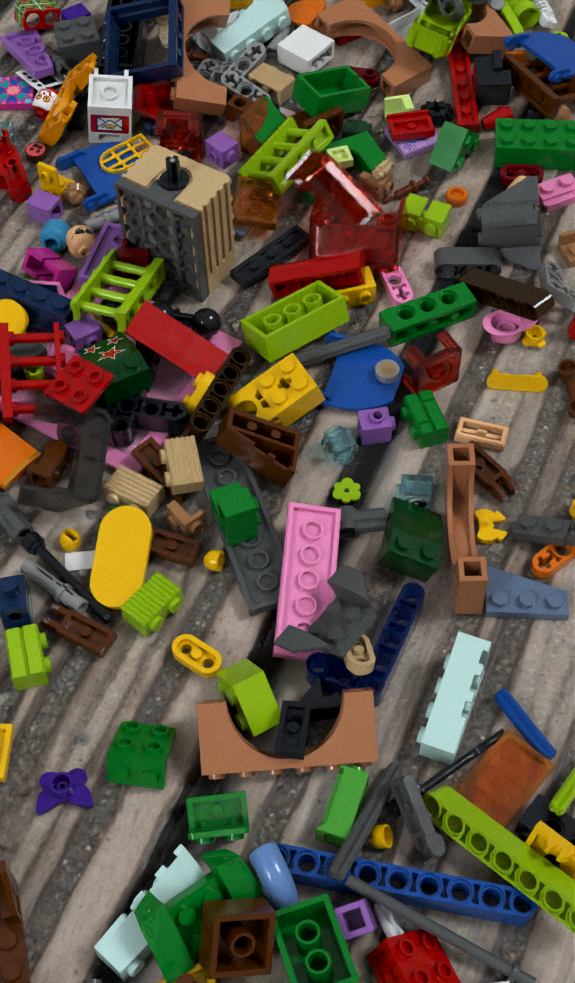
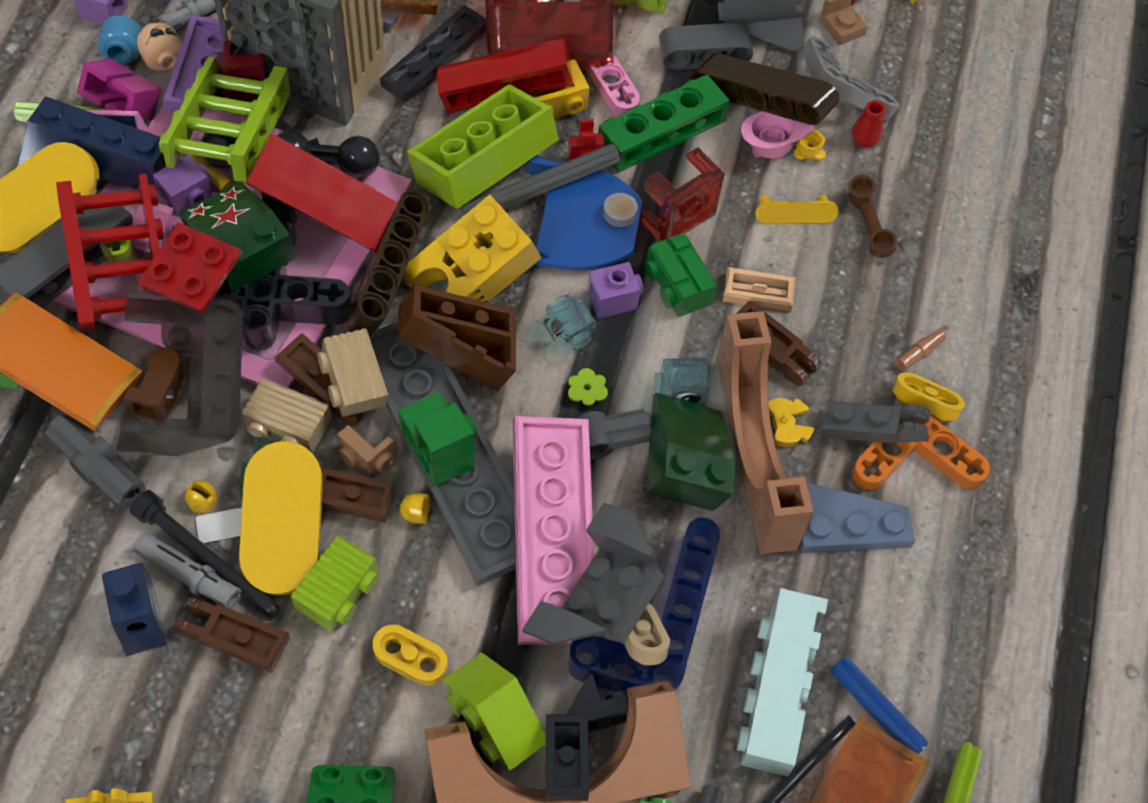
camera: 15 degrees left, 5 degrees up
lime brick [4,623,53,691] -> none
yellow plate [182,371,215,417] -> none
none -> red plate [567,119,604,161]

